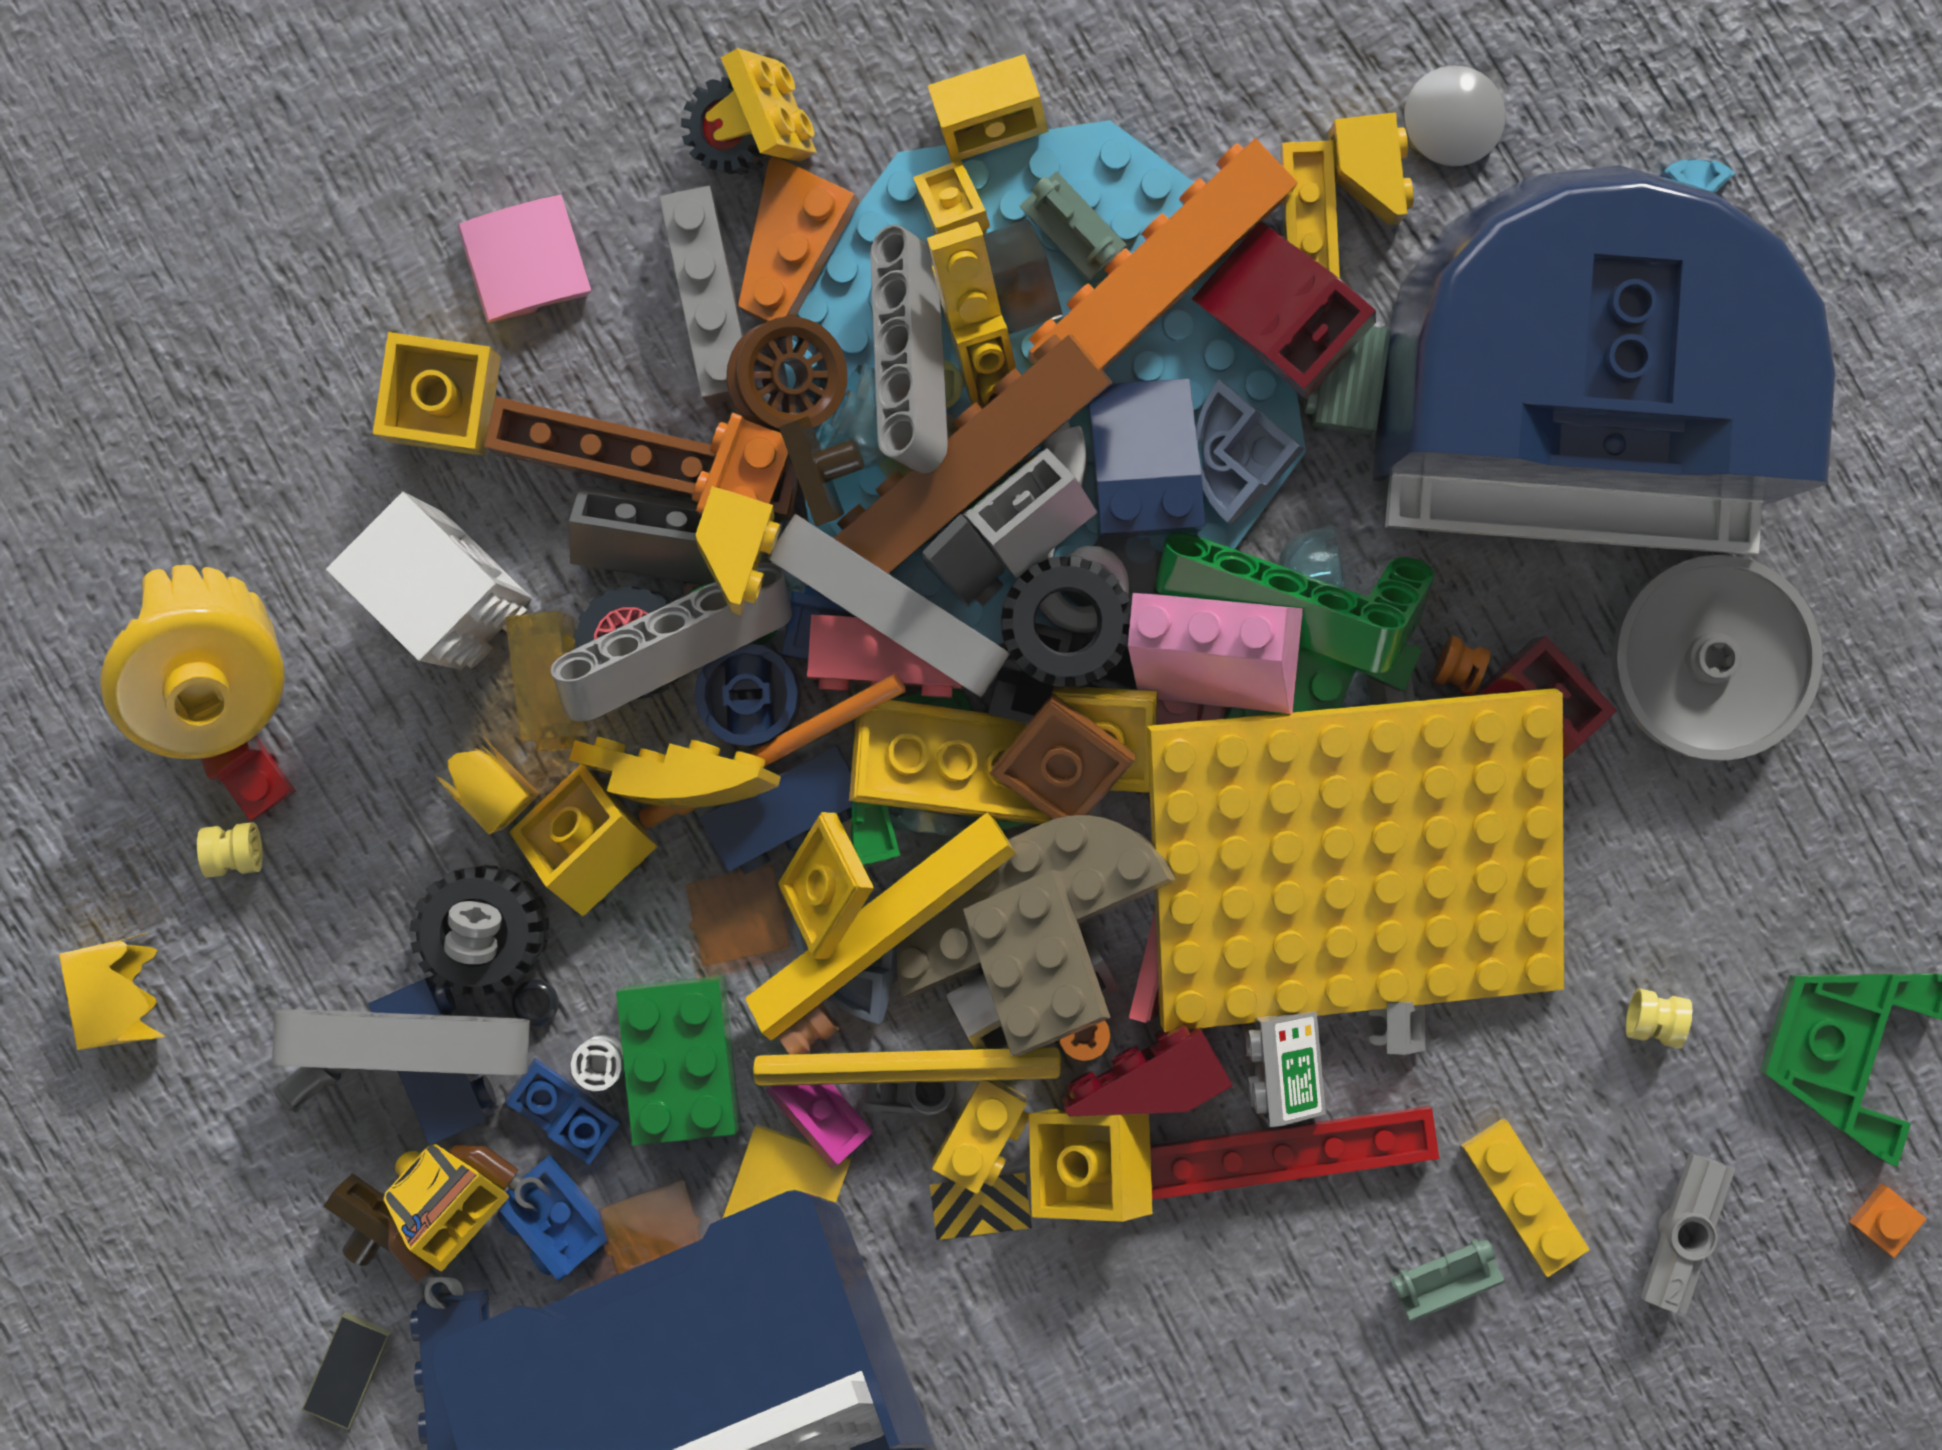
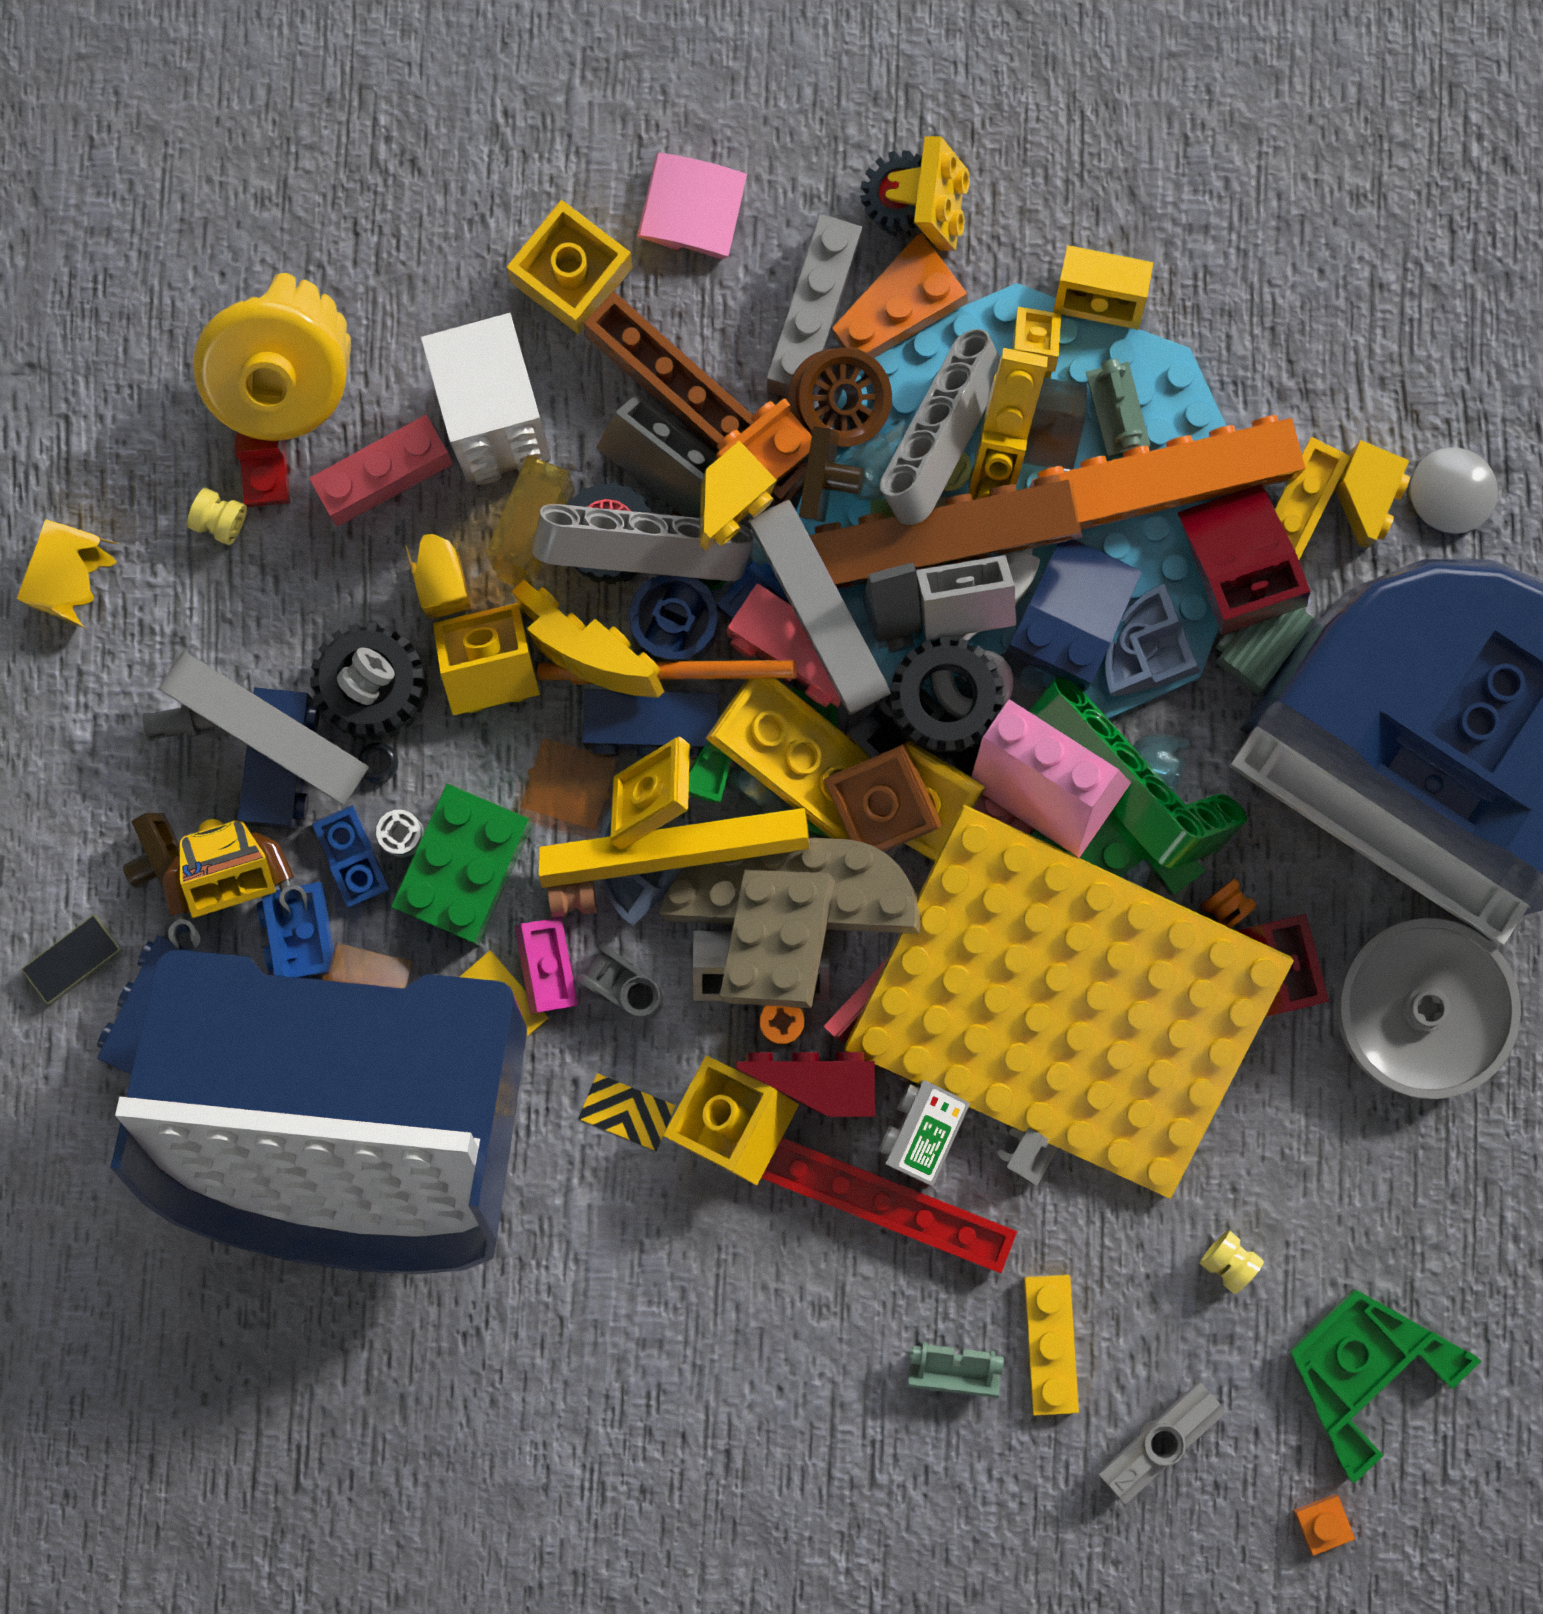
camera: 25 degrees right, 5 degrees down
yellow axle [753,1047,1061,1086] -> none
yellow brick [932,1080,1029,1194] -> none
none -> coral brick [309,414,453,527]

